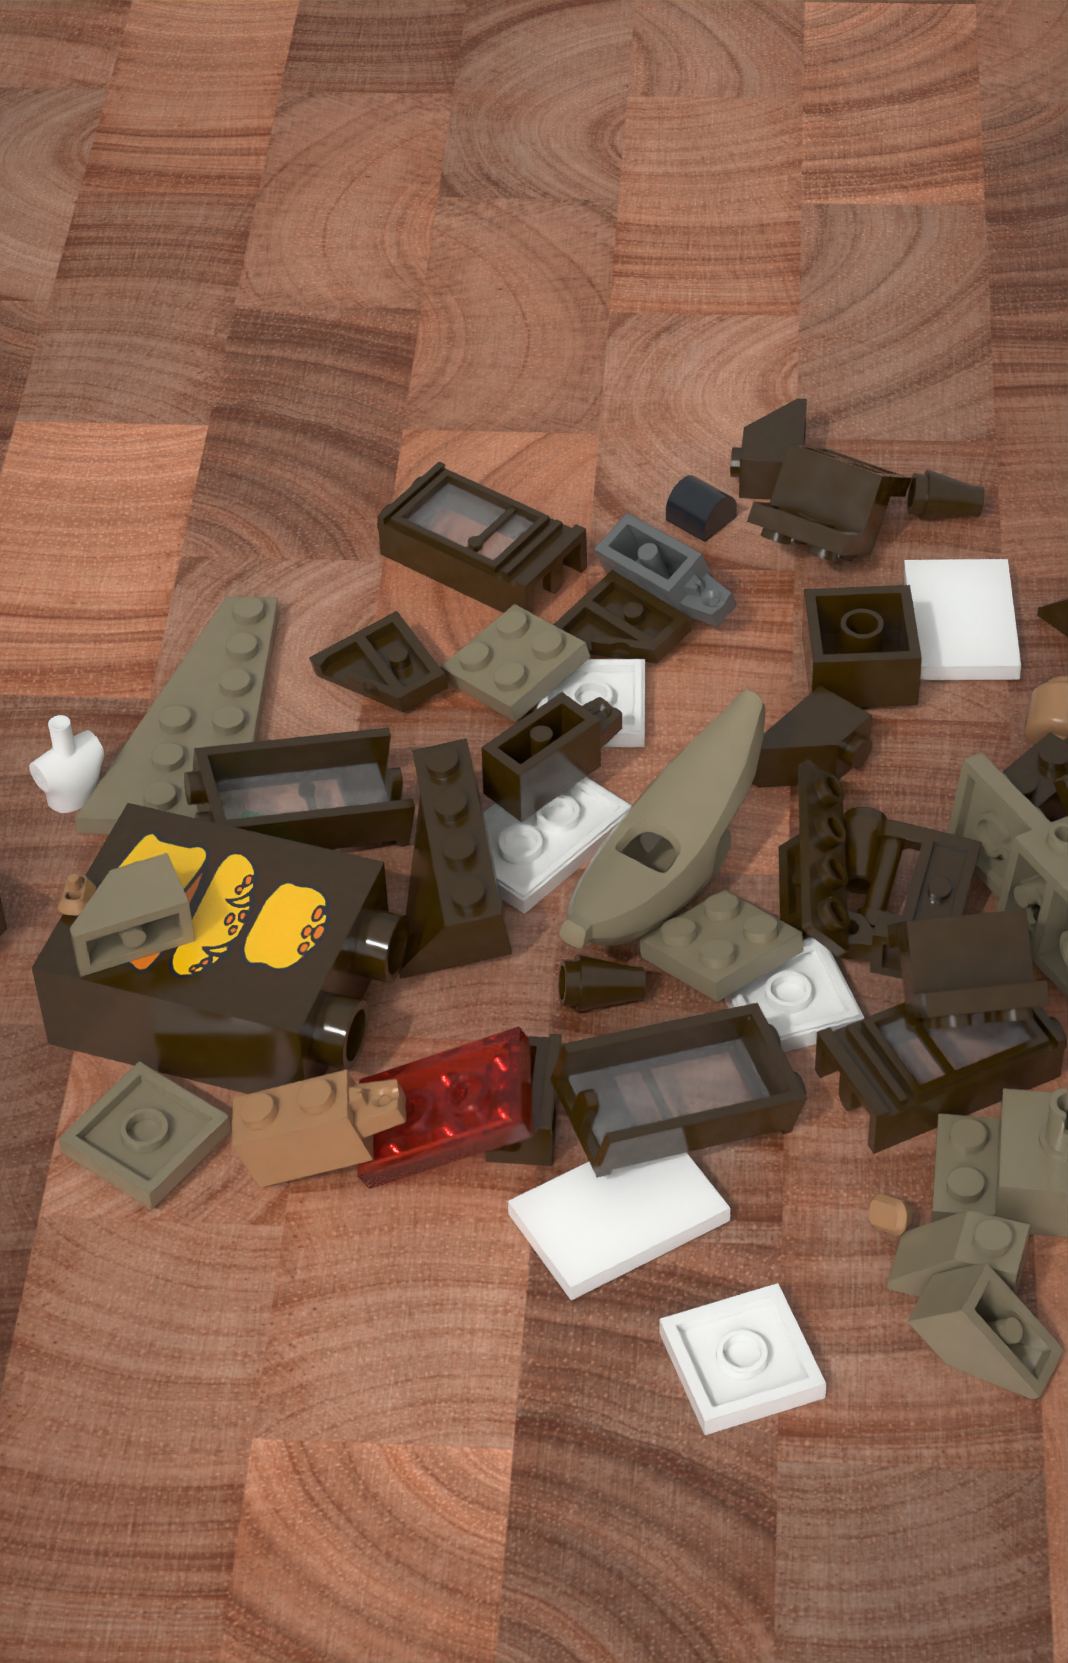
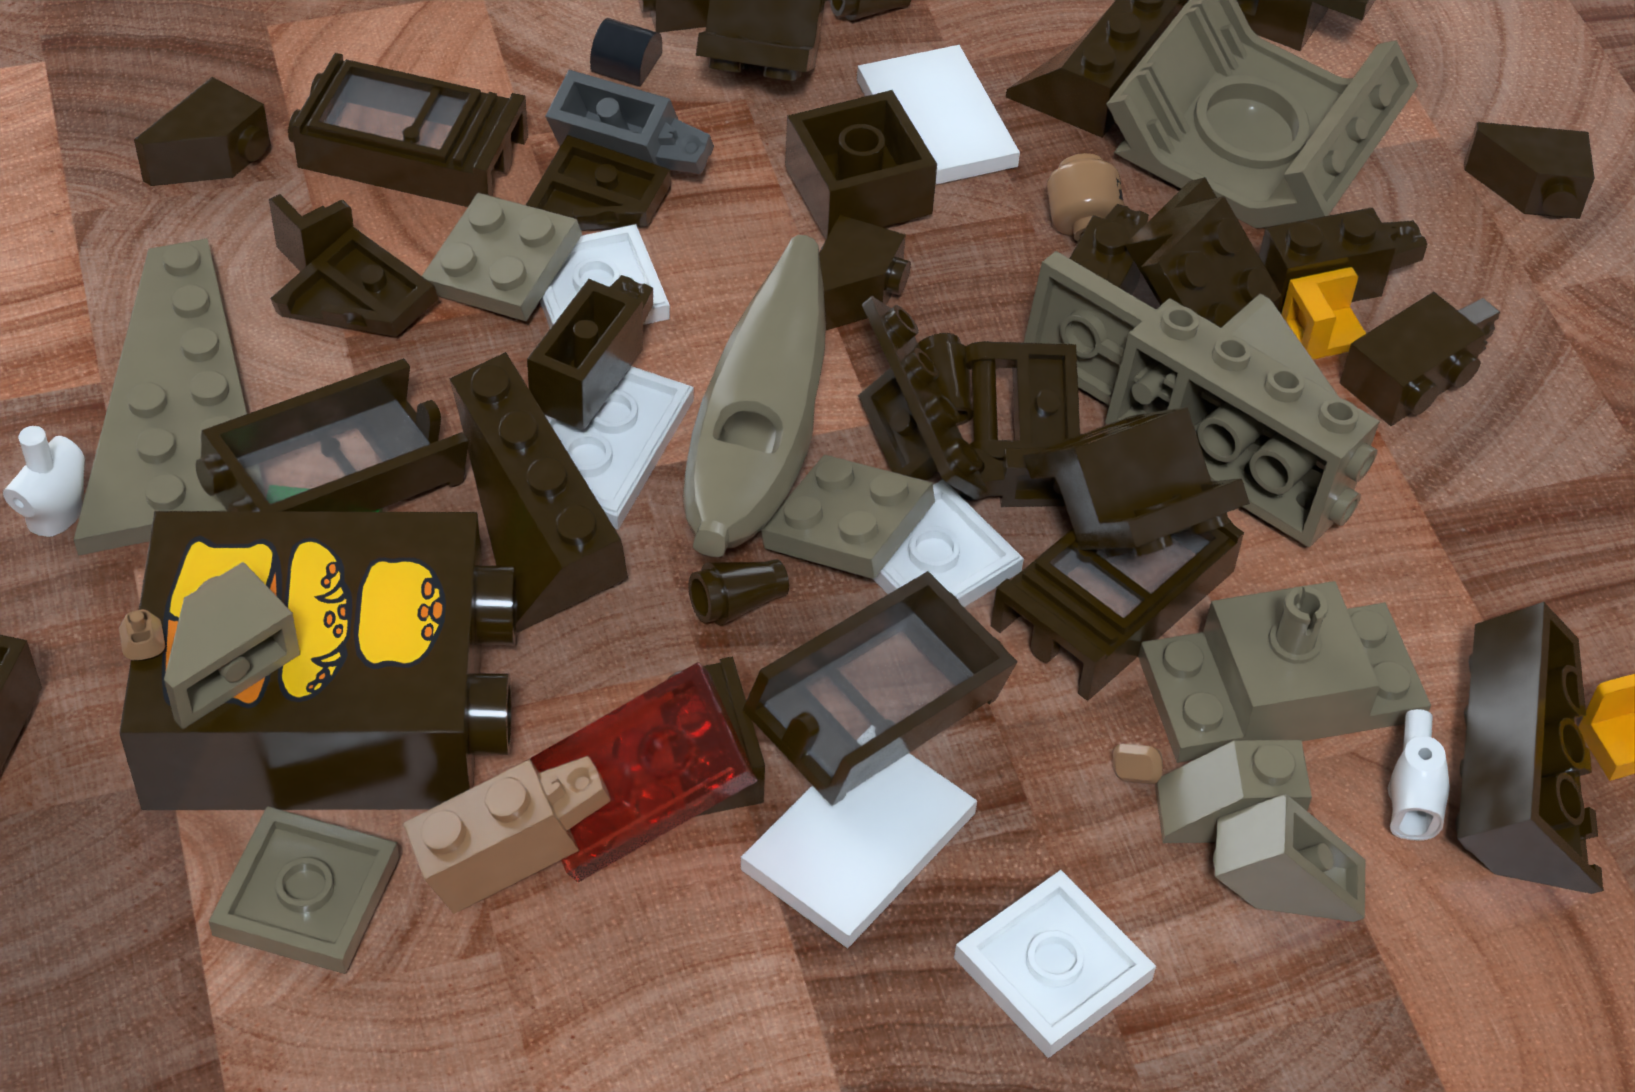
camera: 25 degrees left, 5 degrees up
none -> dark brown slope [134,77,271,186]
none -> dark brown panel [269,194,354,272]

